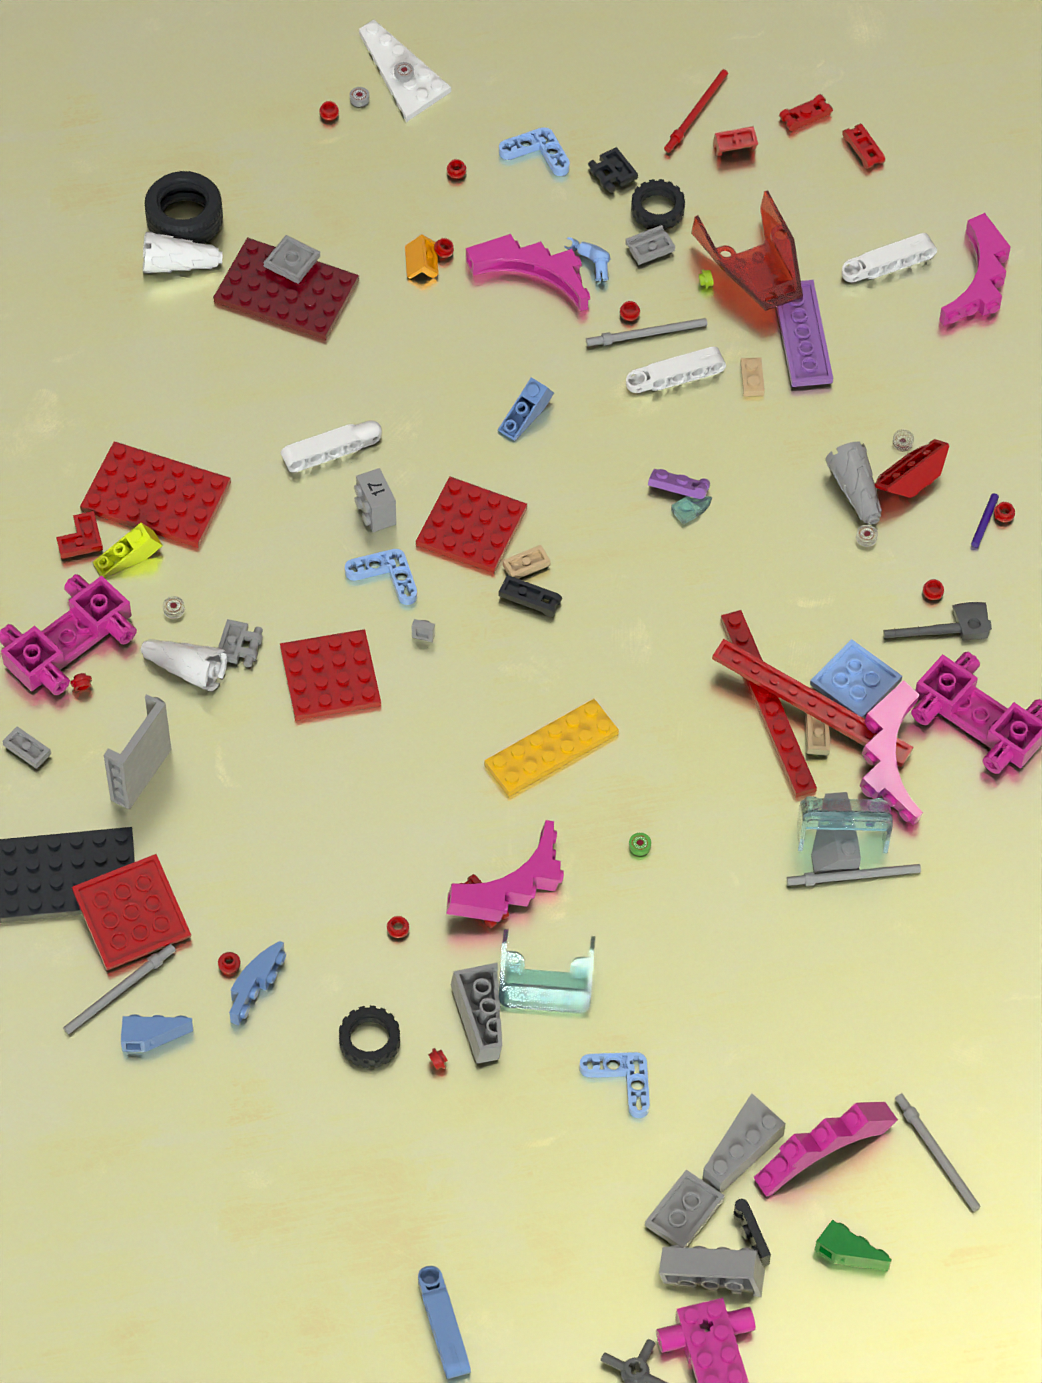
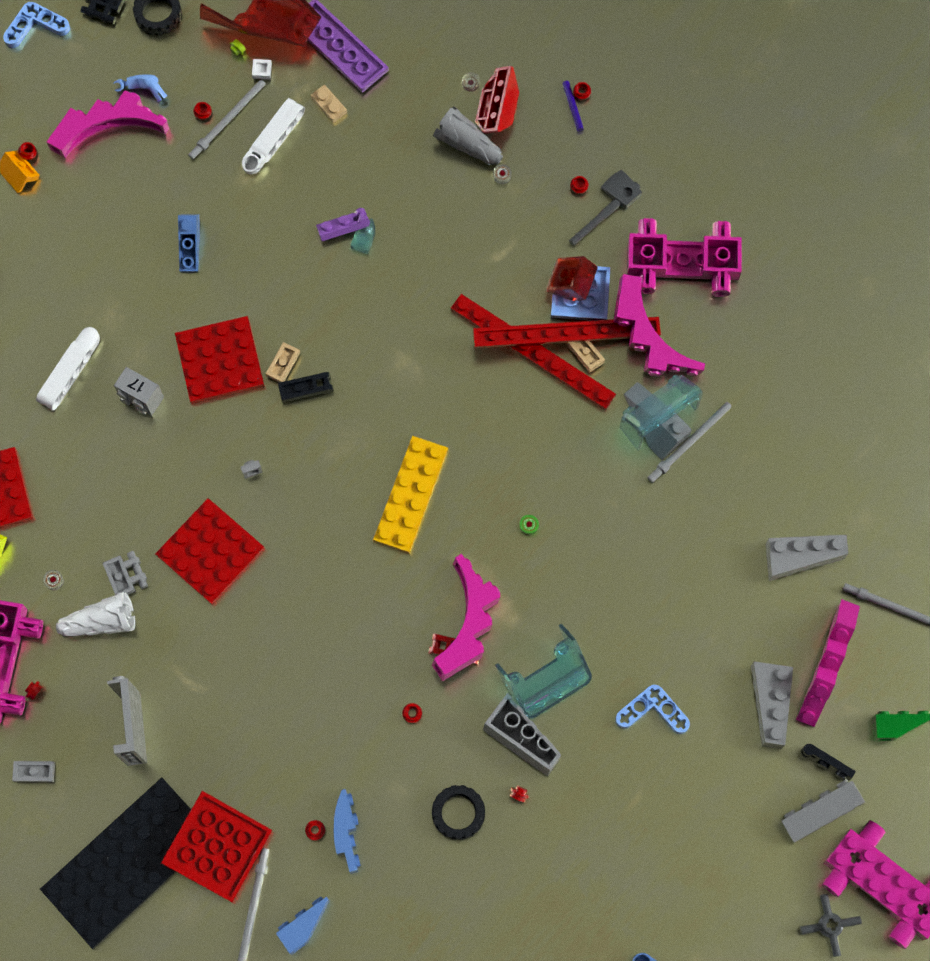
camera: 35 degrees left, 15 degrees up
light blue beam [345,549,417,605] -> none
light grey plate [625,225,675,265] -> none
light grey plate [644,1170,725,1248] -> none
none -> white plate [252,59,272,79]
none -> clear red slope [545,256,598,301]
none -> light grey wedge [766,535,848,581]

